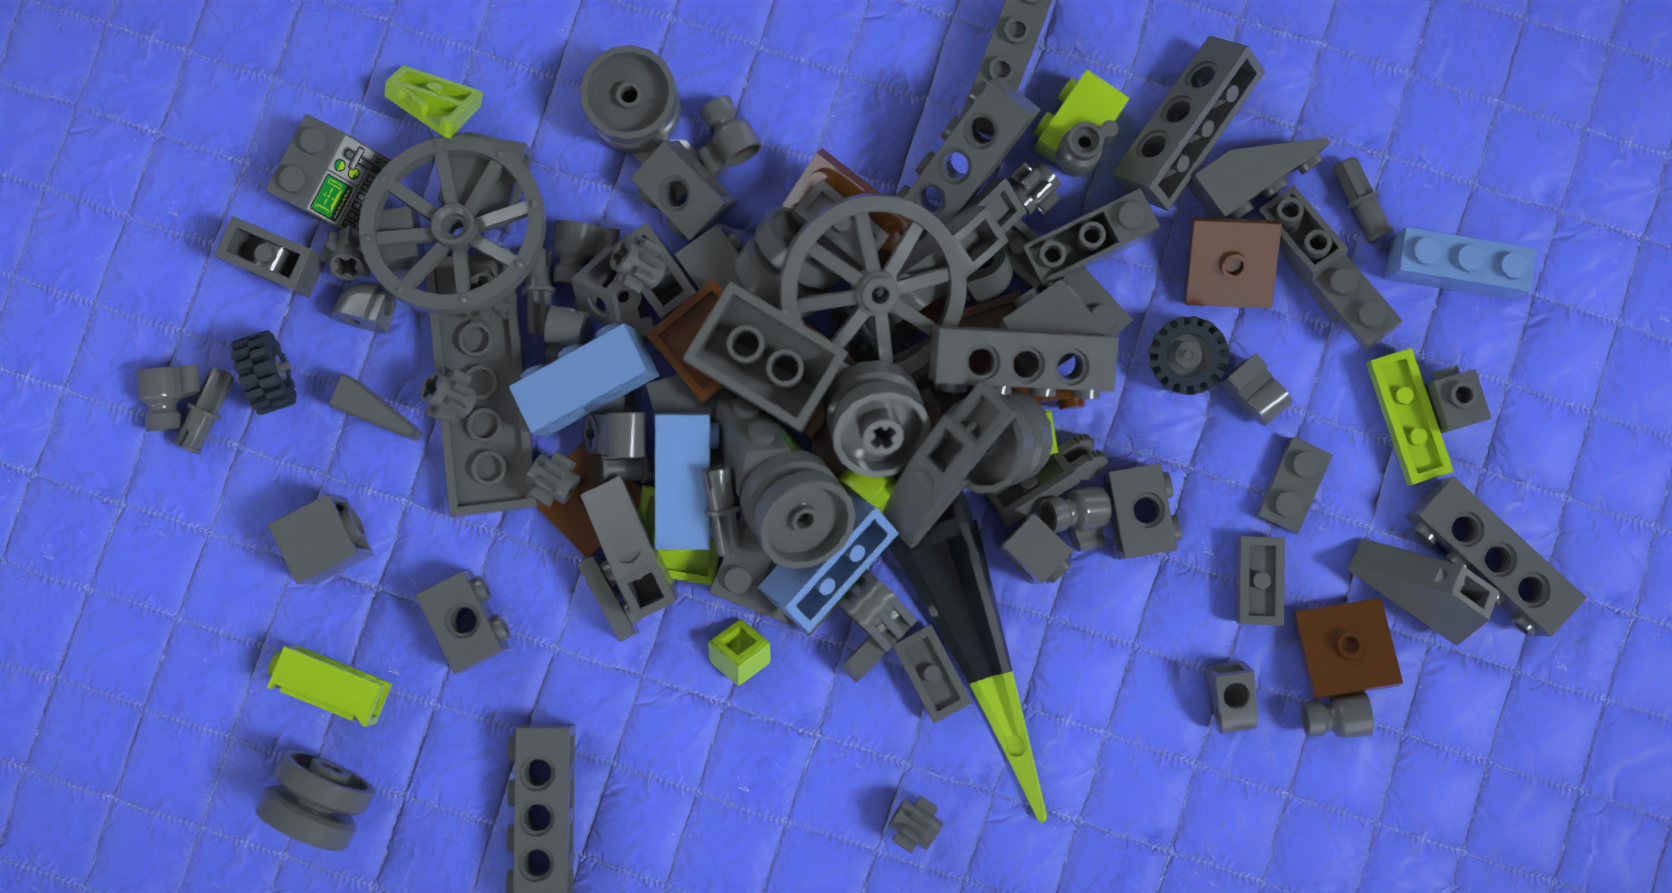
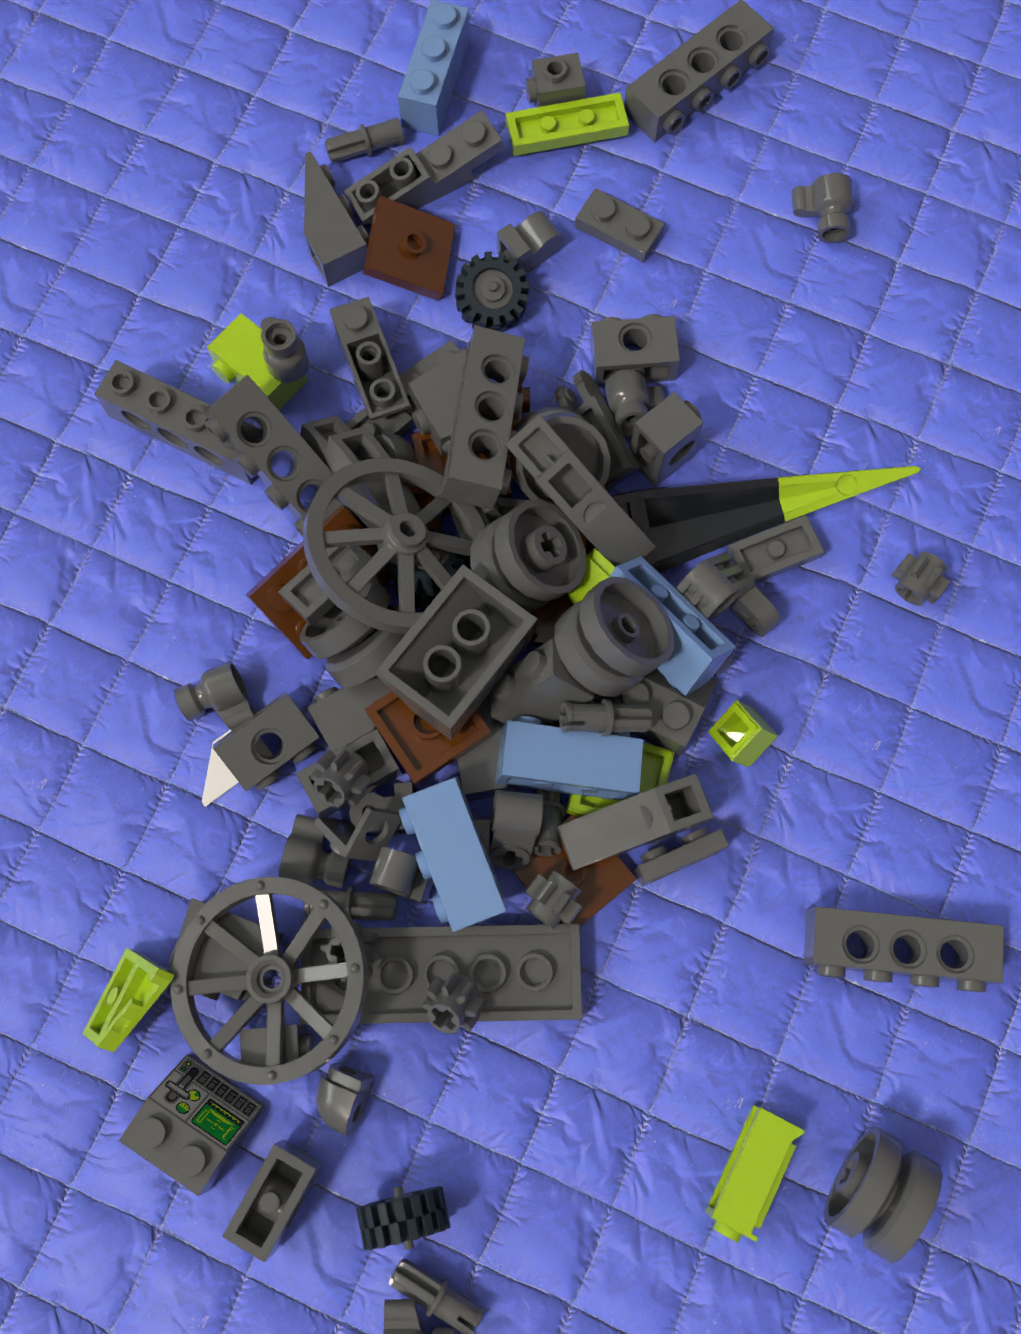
camera: 85 degrees left, 10 degrees down
dark grey head [267,494,374,585] -> none
dark grey gear [320,226,371,282] -> none
dark grey slope [329,373,423,441] -> none
dark grey brick [416,571,511,674] -> none
dark grey wheel [580,45,681,154] -> none
dark grey gear [1008,162,1061,216] -> none
dark grey brick [1112,36,1265,211] -> none
dark grey leg [1205,661,1258,734] -> none
dark grey plate [1236,536,1285,625] -> none
reddish brown plate [1292,598,1403,700] -> none
dark grey slope [1347,538,1499,646] -> none

